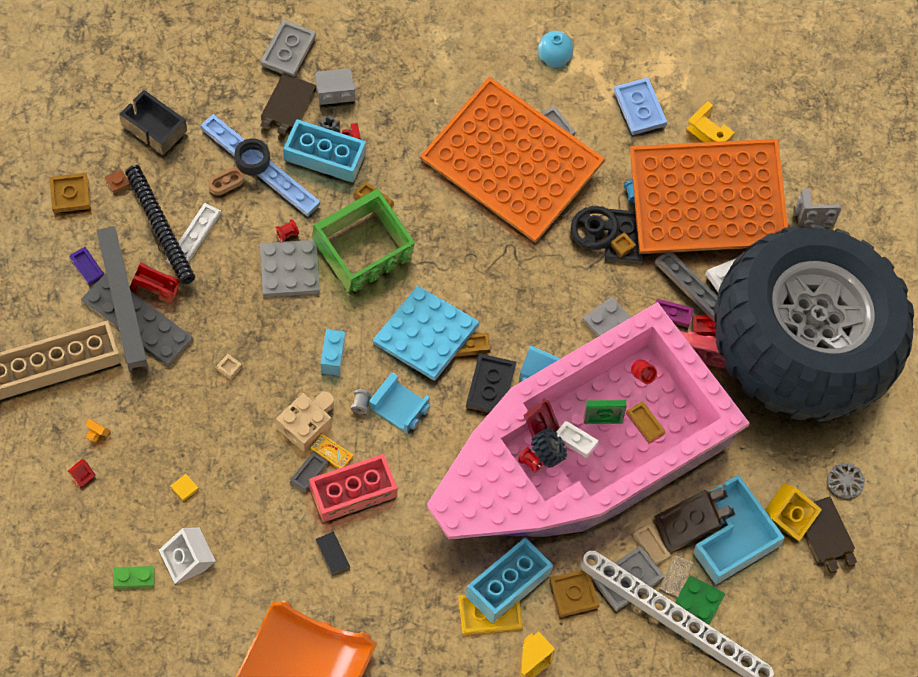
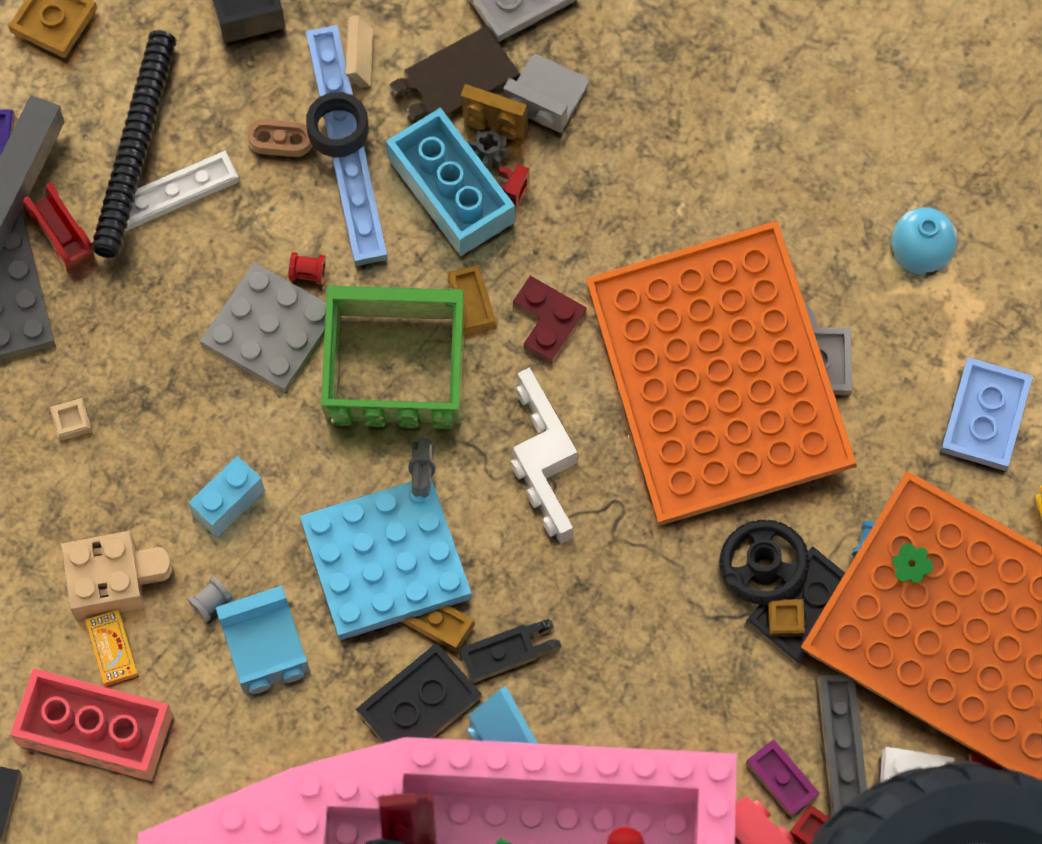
camera: 40 degrees right, 5 degrees up
dark orange plate [105,169,130,195] -> none
dark grey tile [290,451,329,494] -> none
light grey plate [583,297,631,337] -> none
none -> tan tile [345,15,373,88]
none -> dark grey axle [408,438,436,498]
none -> black hinge [459,619,562,683]
none -> pearl gold plate [460,84,529,140]
none -> white bracket [510,368,577,545]
none -> dark red plate [513,275,587,365]
none -> green plant [892,544,933,583]

